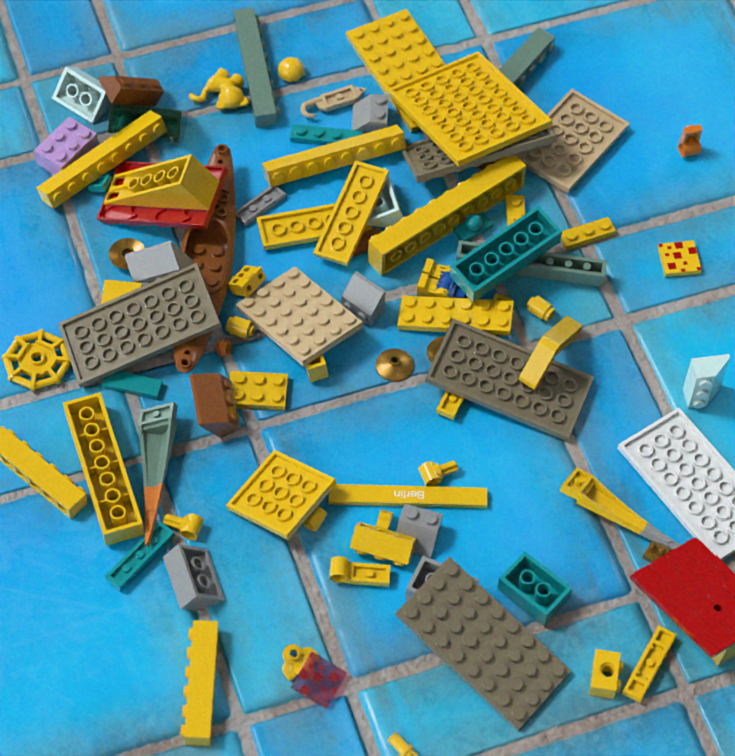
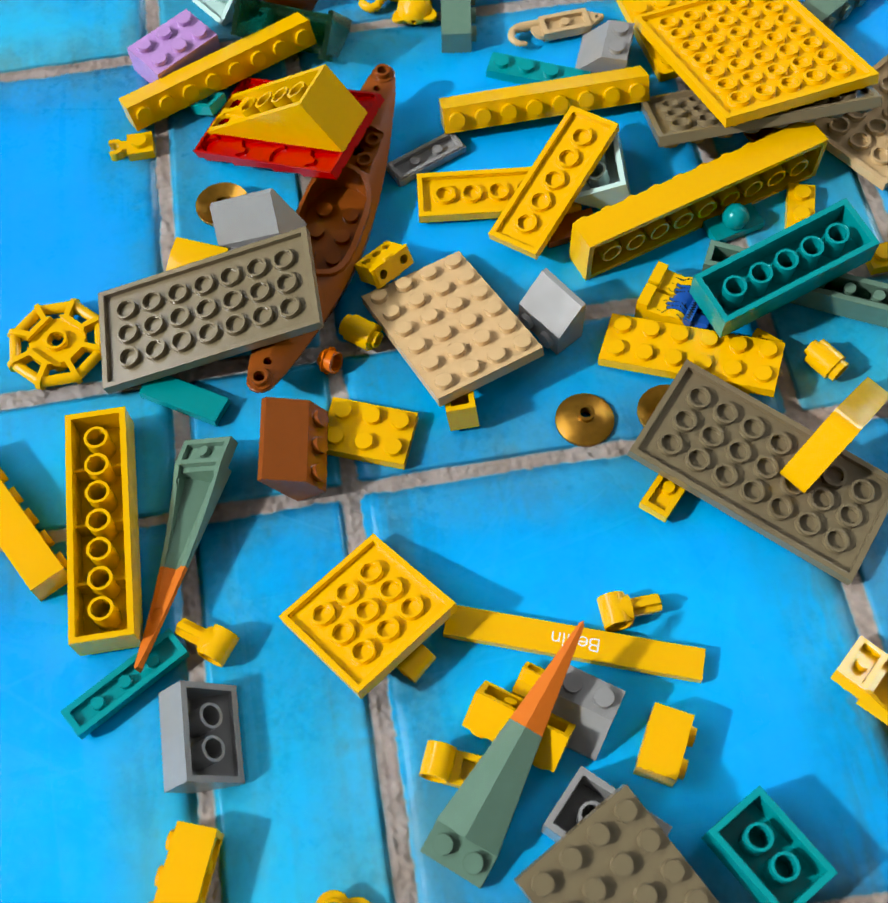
camera: 15 degrees right, 5 degrees up
none -> yellow plate [108,131,156,162]
none -> sand green plate [420,620,584,889]
none -> yellow brick [633,702,697,787]

